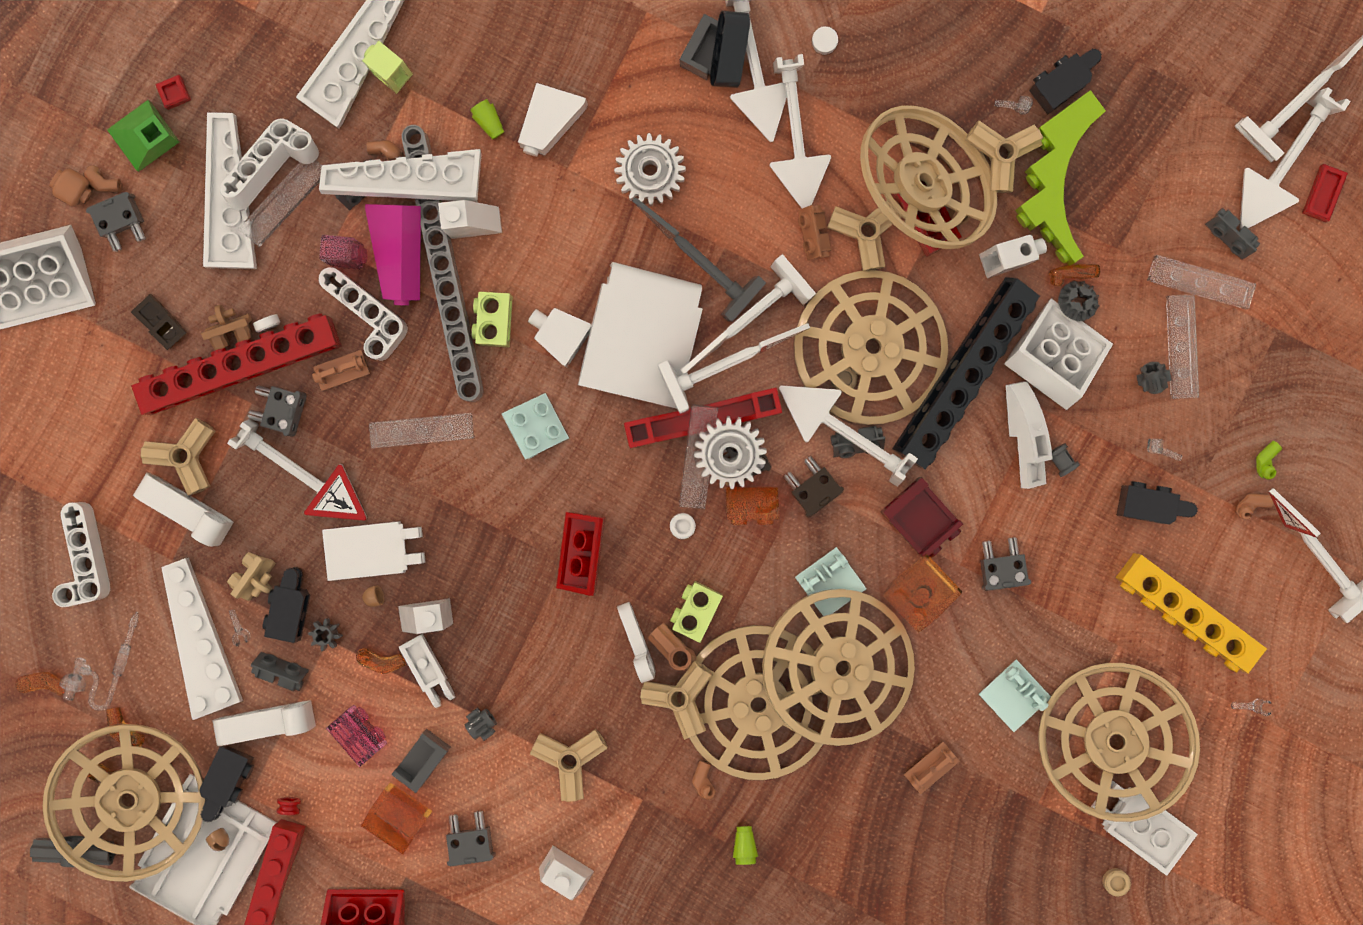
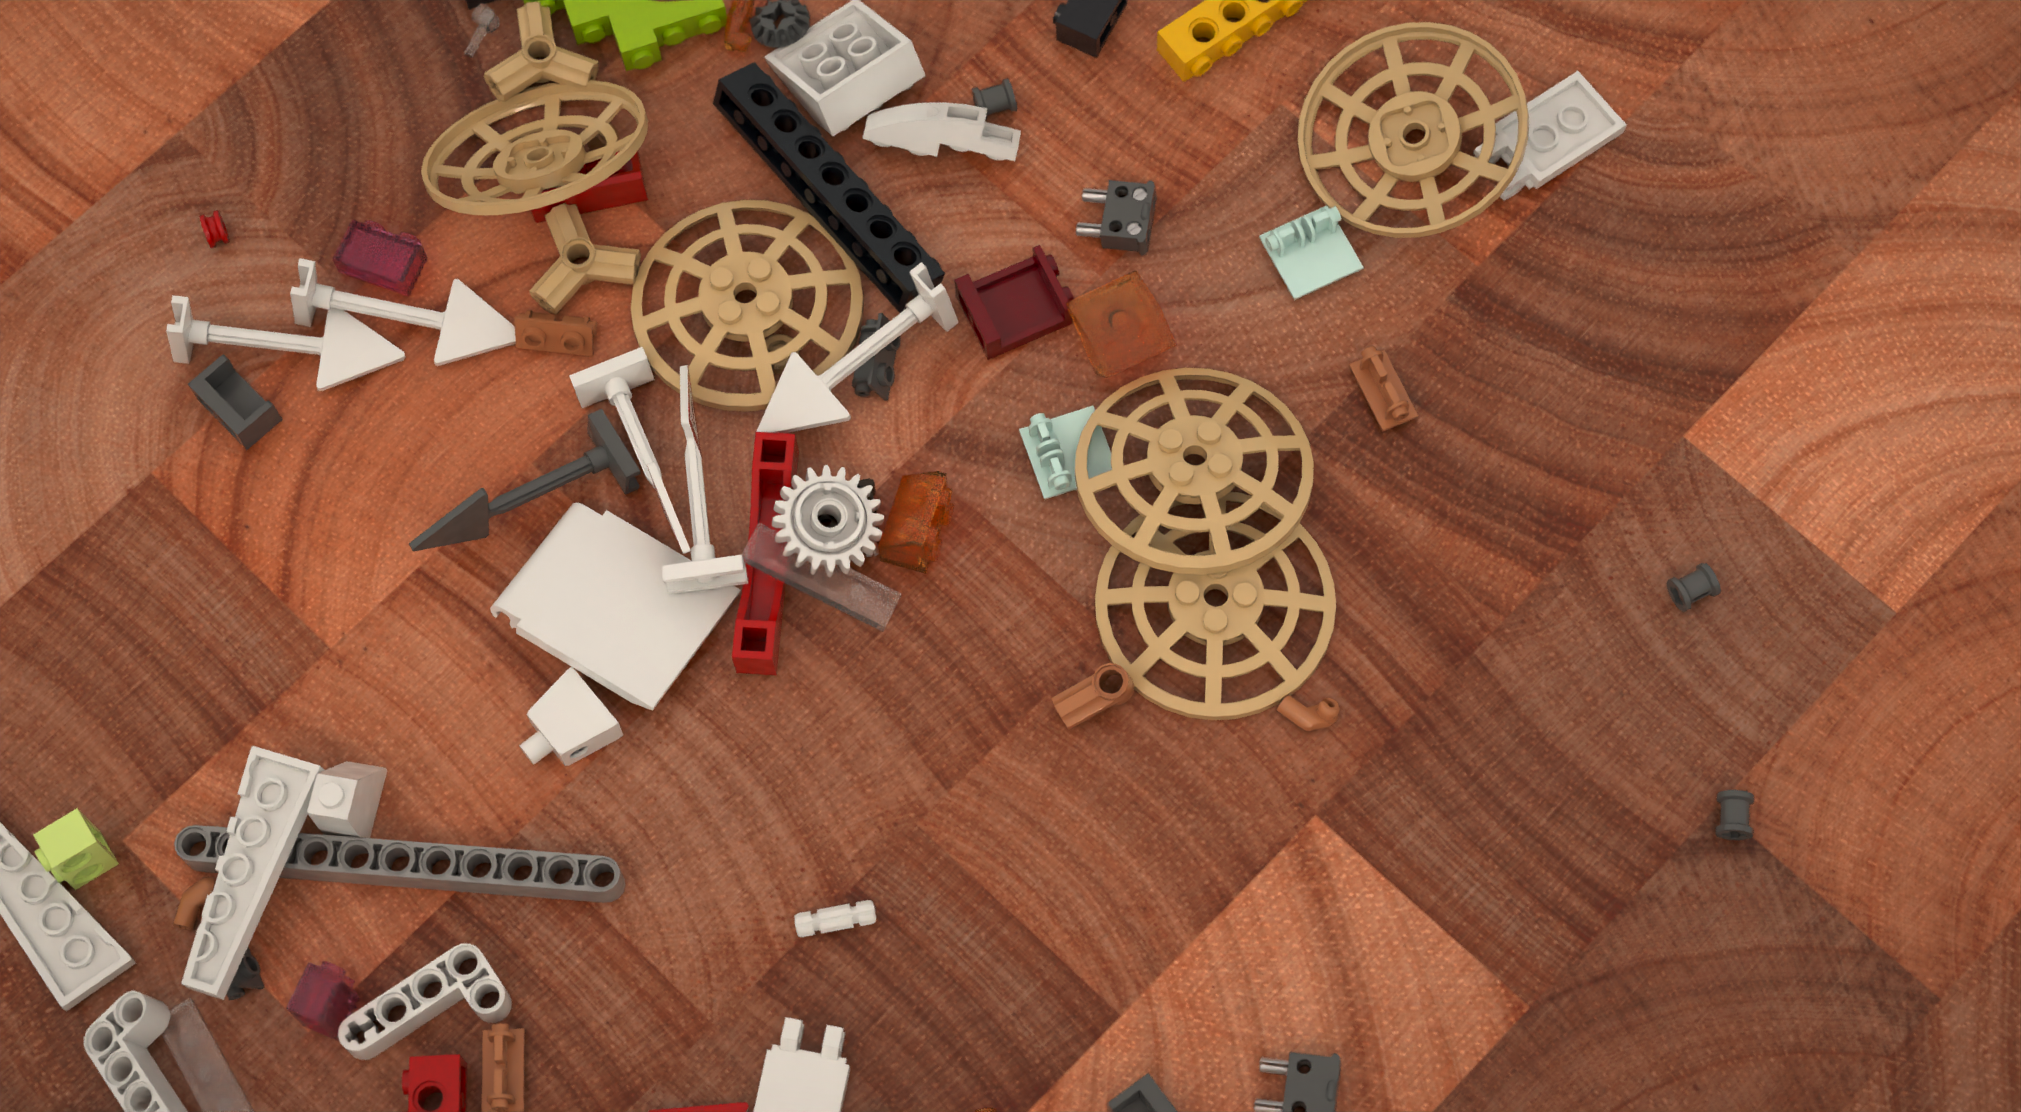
camera: 70 degrees left, 20 degrees down
dark pink slope [365,204,421,305] -> none
clear tile [369,413,475,449] -> none
white slope [398,598,453,634] -> none
white hinge [399,634,455,708] -> none
dark grey gear [464,707,497,741] -> none
lime cone [470,99,505,140] -> none
yellowish green brick [472,292,513,347] -> none
light aqua hinge [502,393,569,460] -> none
white slope [518,83,588,157] -> none
tan piece [530,729,608,802] -> none
white torso [539,846,594,901] -> none
red slope [556,512,605,596] -> none
white gear [614,133,686,207] -> none
white beam [617,602,656,683] -> none
tan piece [640,661,713,740] -> none
white tile [670,513,696,539] -> none
yellowish green brick [670,581,723,643] -> none
black beam [710,11,750,88] -> none
lime cone [733,826,758,865] -> none
dark brown piece [784,456,844,518] -> none
white tile [812,26,838,55] -> none
white torso [979,235,1047,278] -> none
tan tile [1102,868,1131,896] -> none
none -> clear pink brick [332,220,427,297]
none -> white axle [794,900,876,937]

